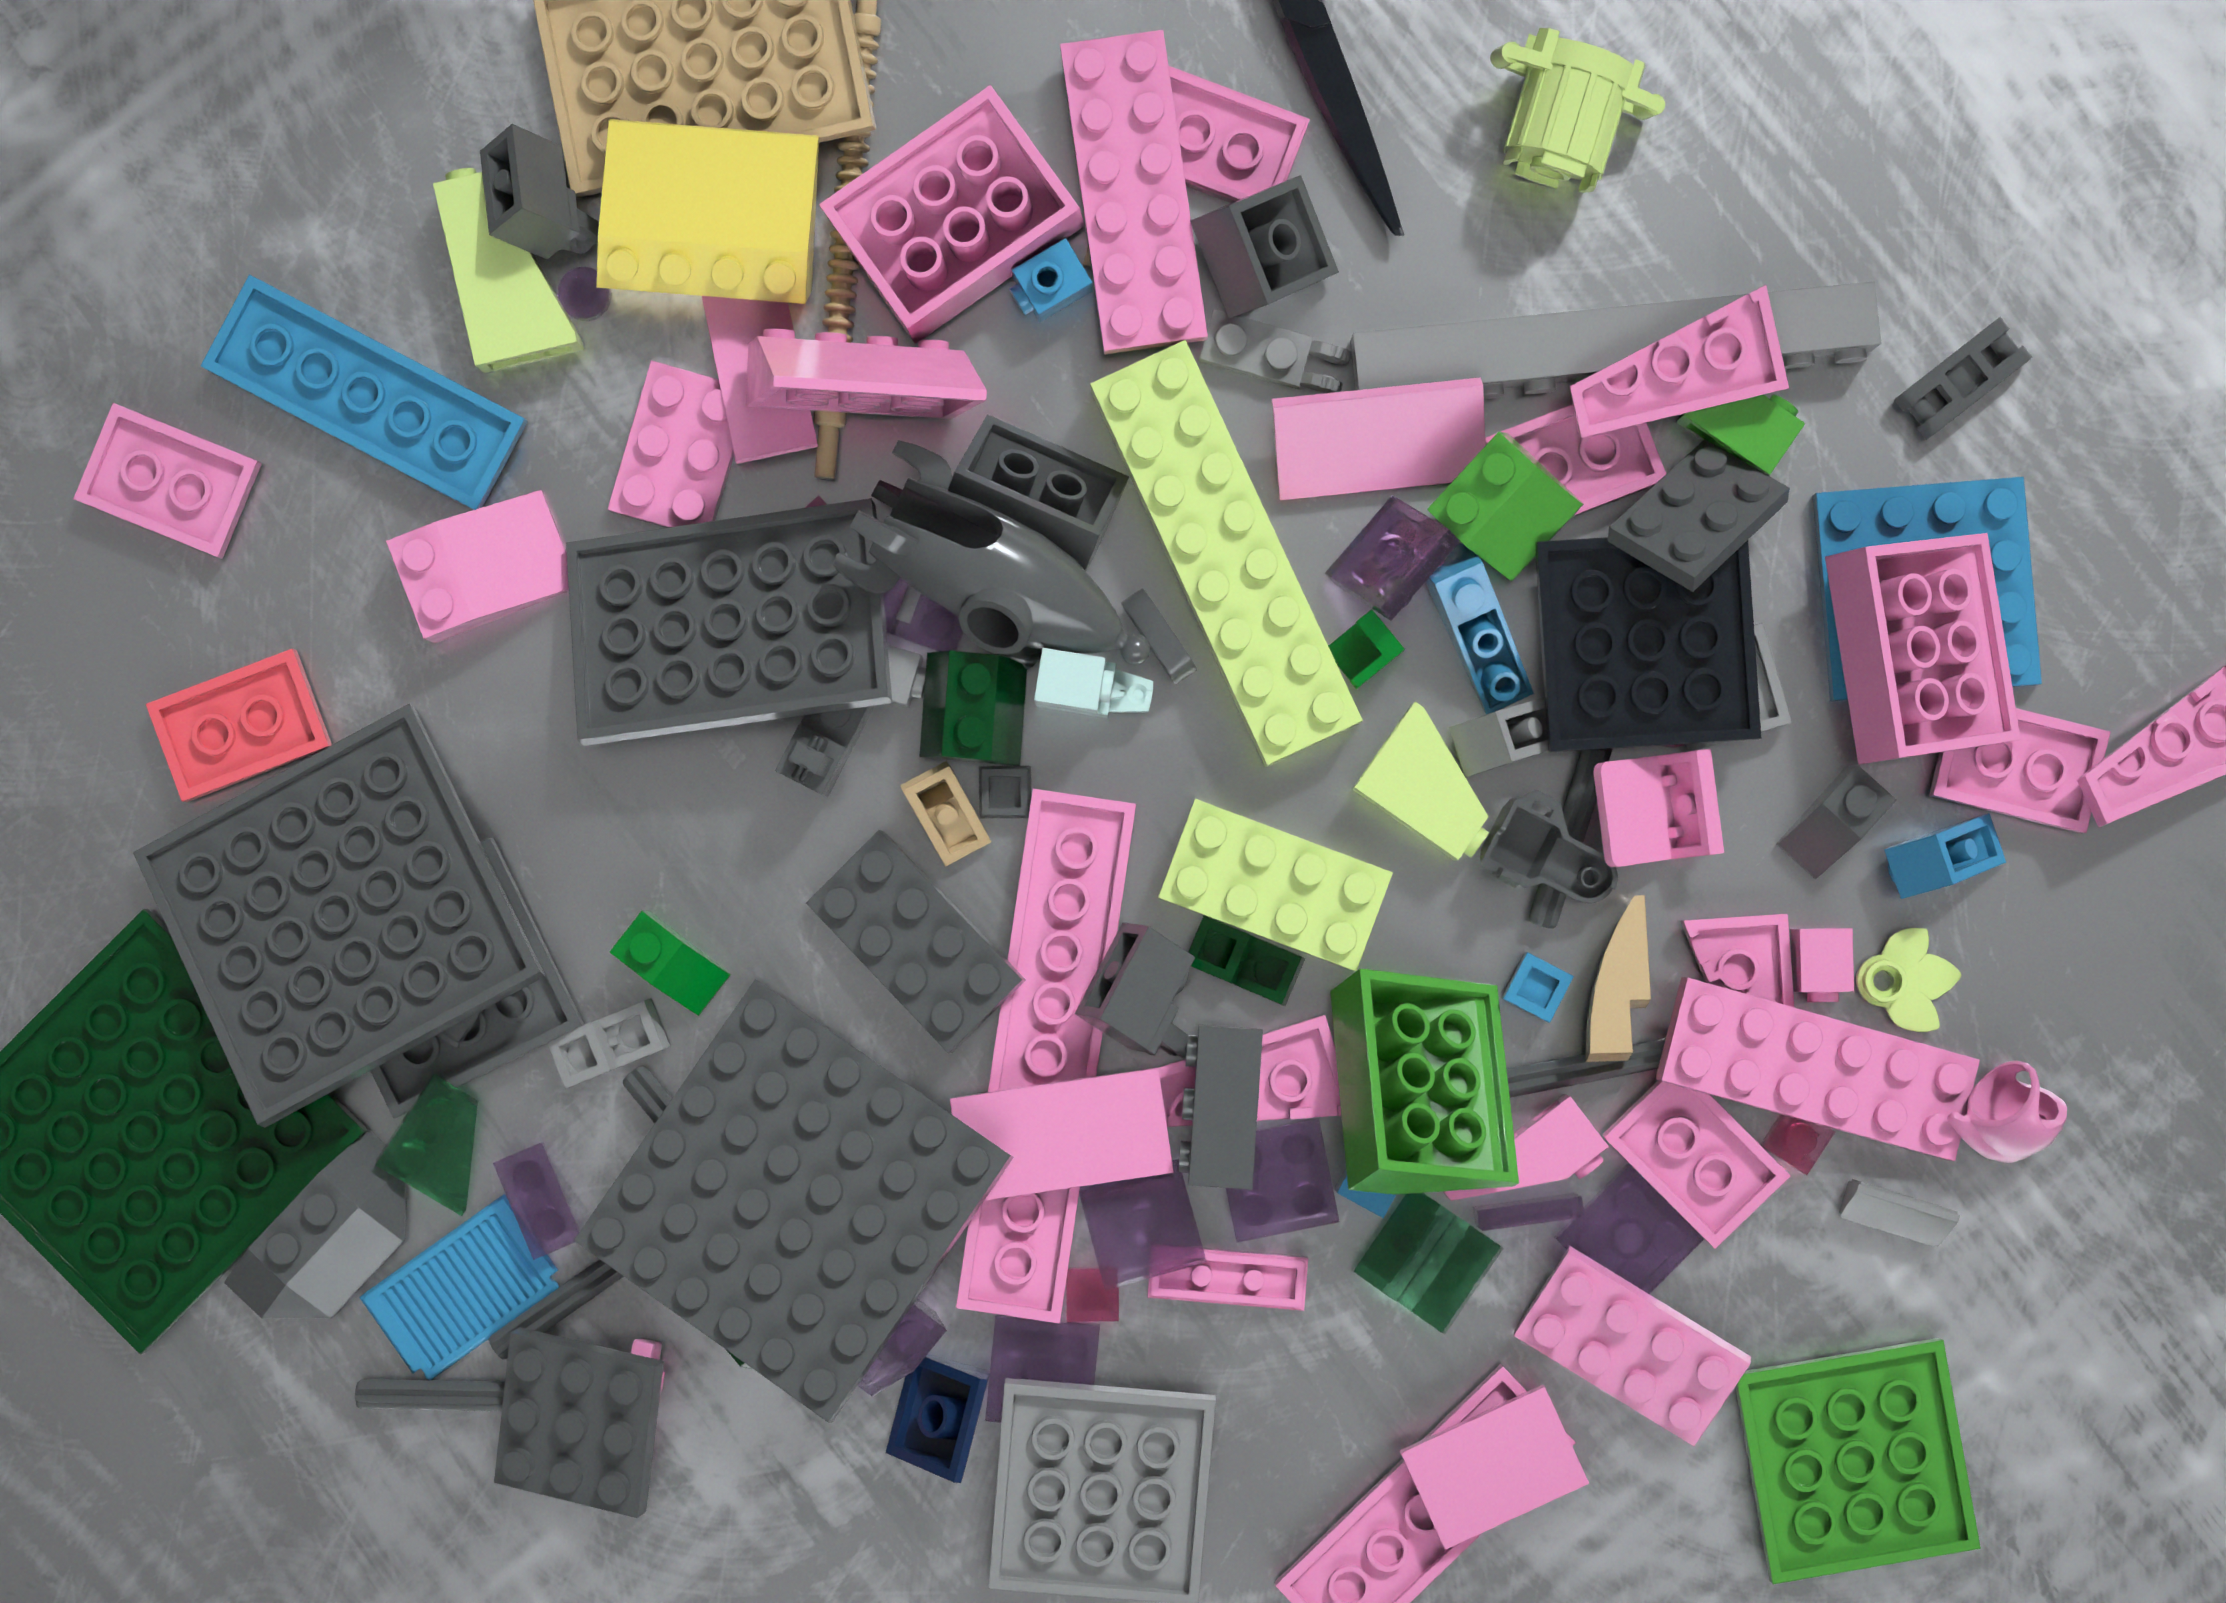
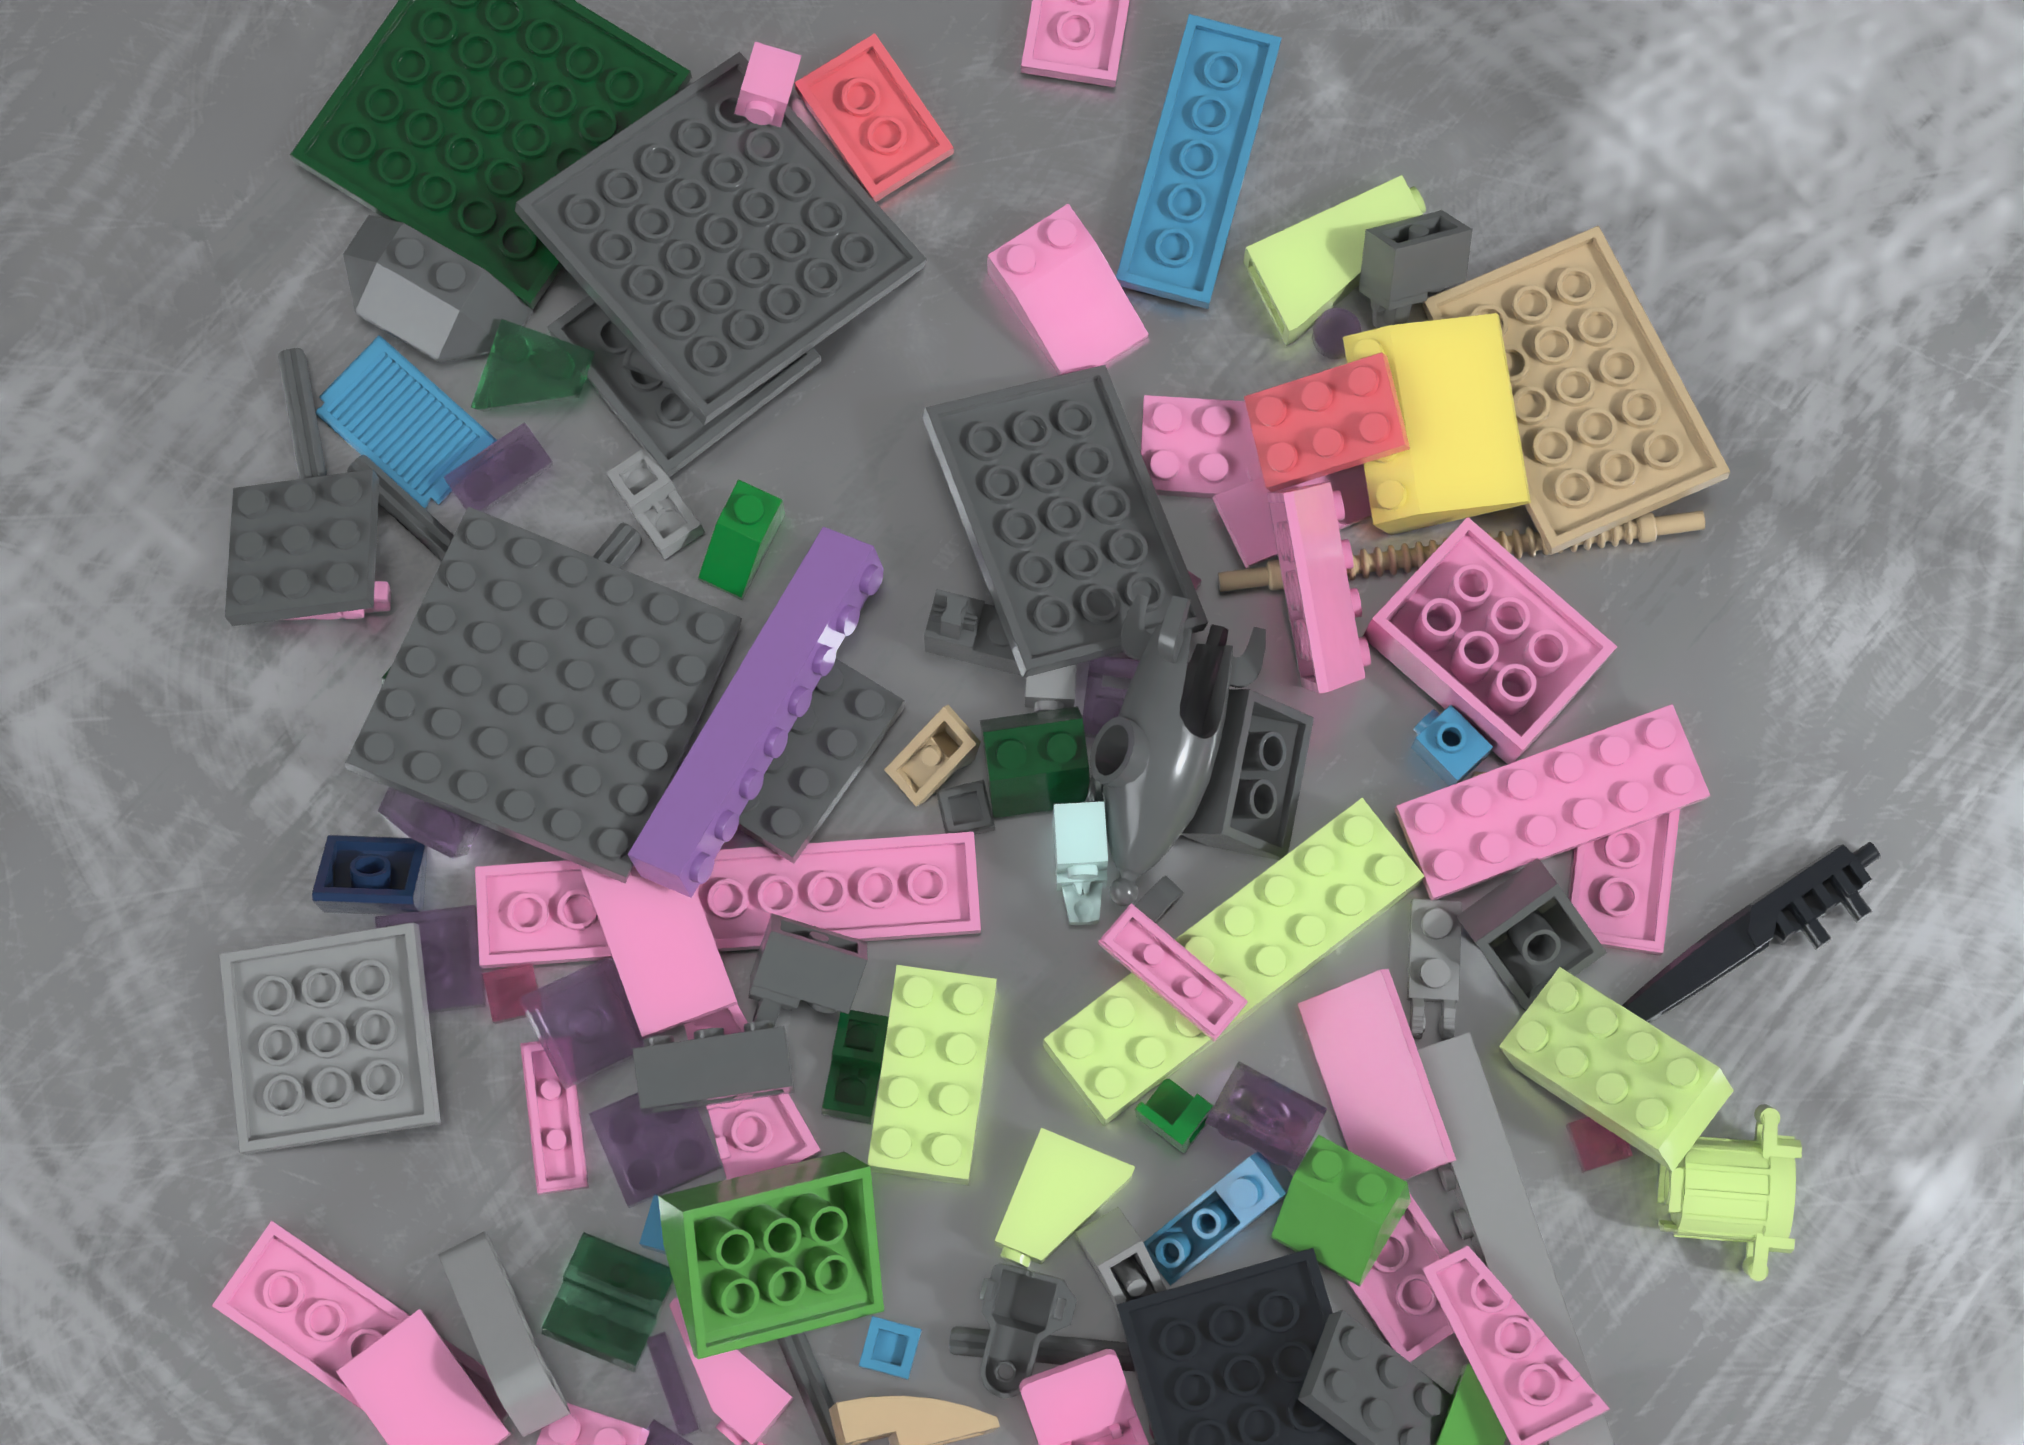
camera: 70 degrees right, 10 degrees down
none -> light grey beam [438,1231,571,1437]
none -> medium lavender brick [628,527,884,898]
none -> bright pink brick [734,42,802,128]
none -> bright pink tile [1098,903,1248,1042]
none -> coral plate [1244,352,1410,492]
none -> yellowish green brick [1499,967,1734,1172]
none -> clear pink plate [1566,1117,1633,1173]

